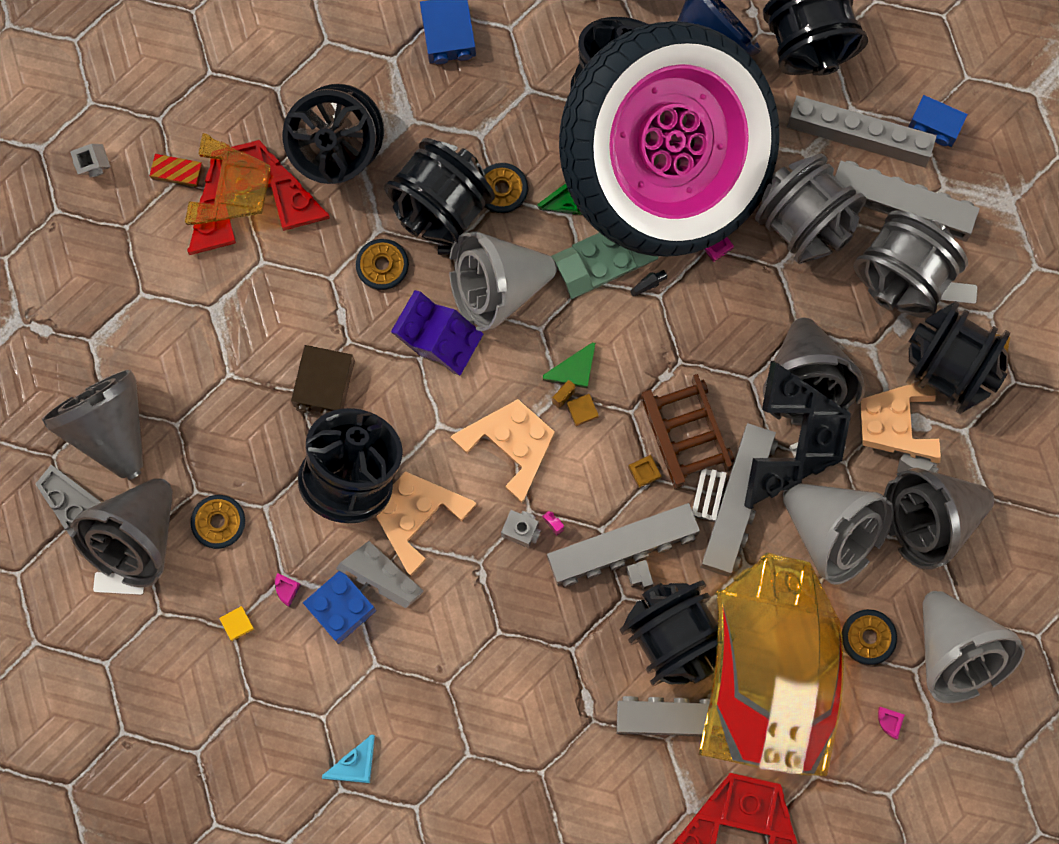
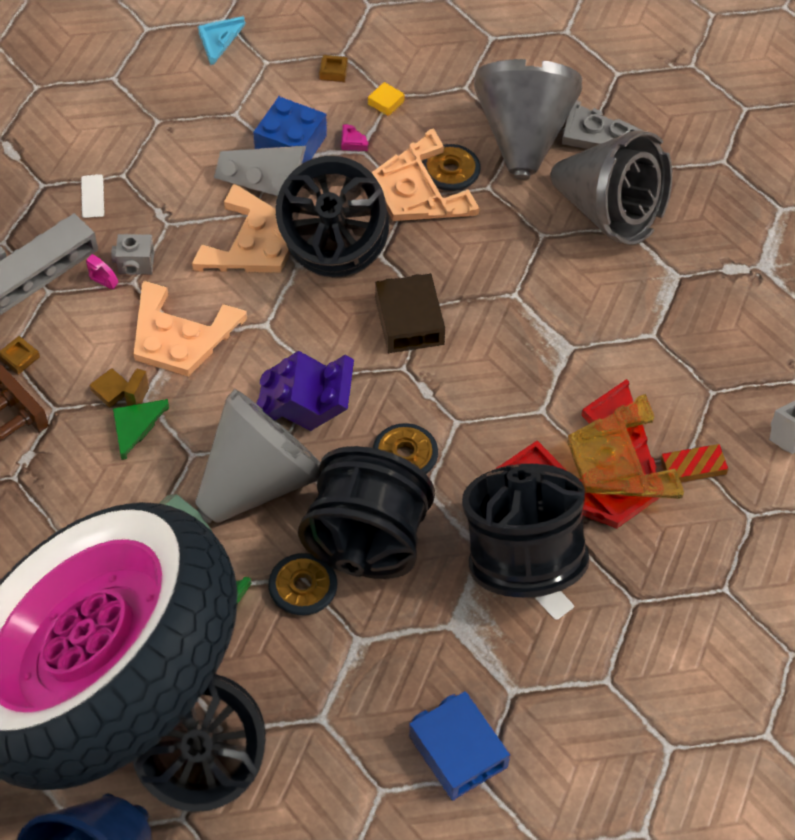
camera: 155 degrees right, 20 degrees down
none -> white sticker [81,175,104,218]
none -> pearl gold tile [319,55,348,82]
none -> light nougat wing [372,128,480,221]

